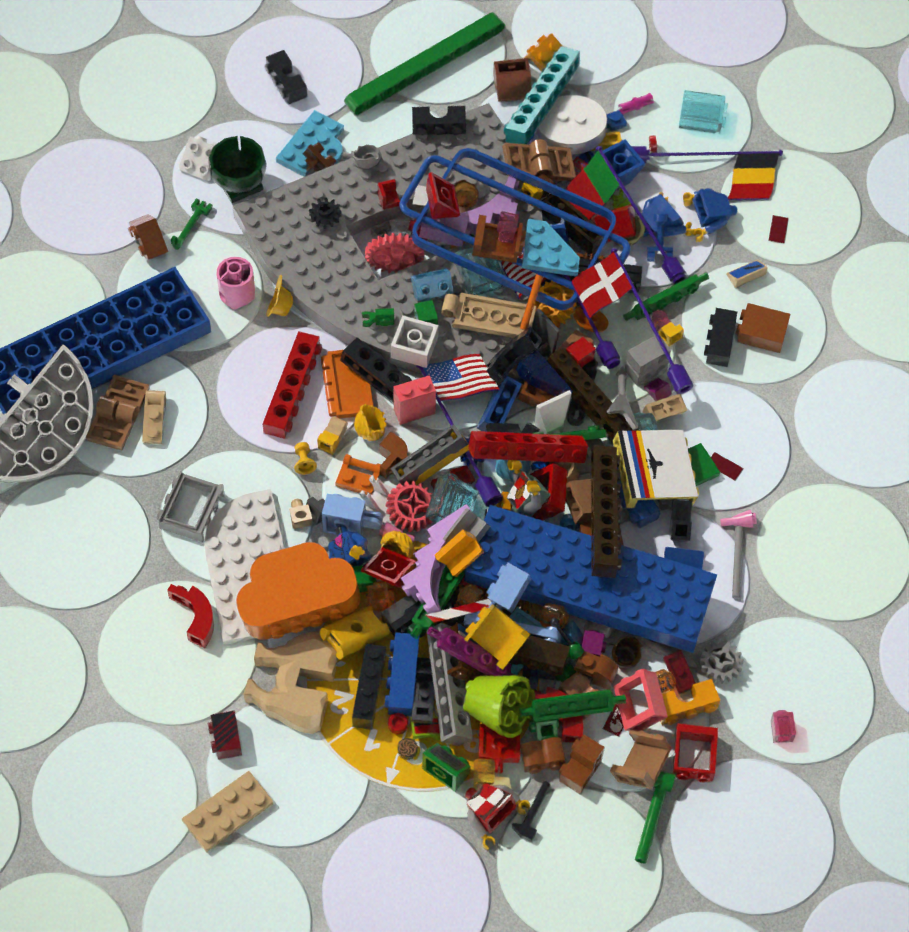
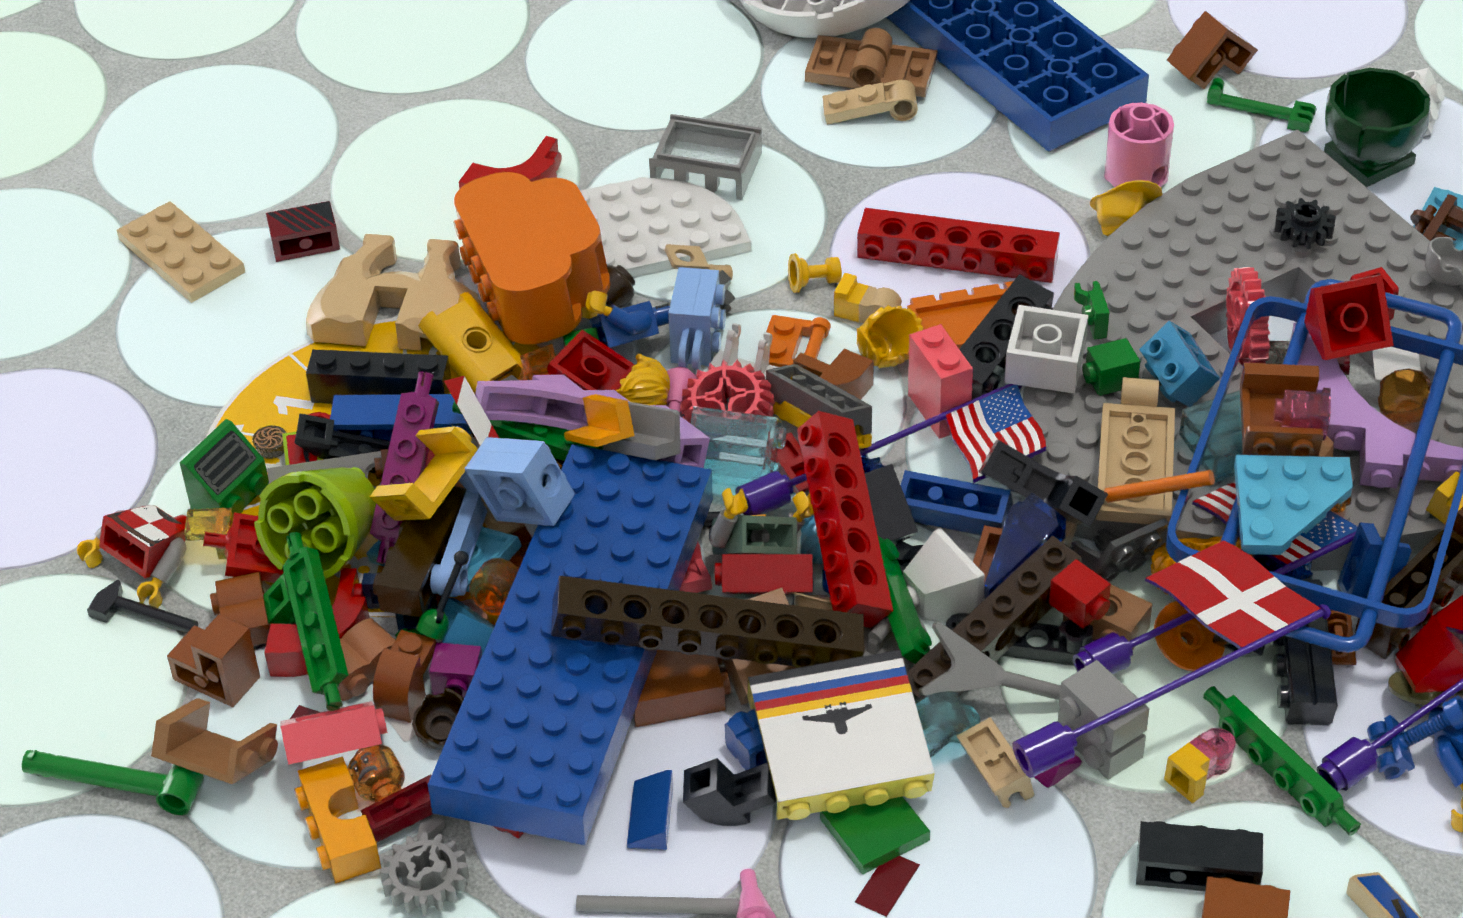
camera: 90 degrees right, 15 degrees down
red window [672,723,718,783] -> none

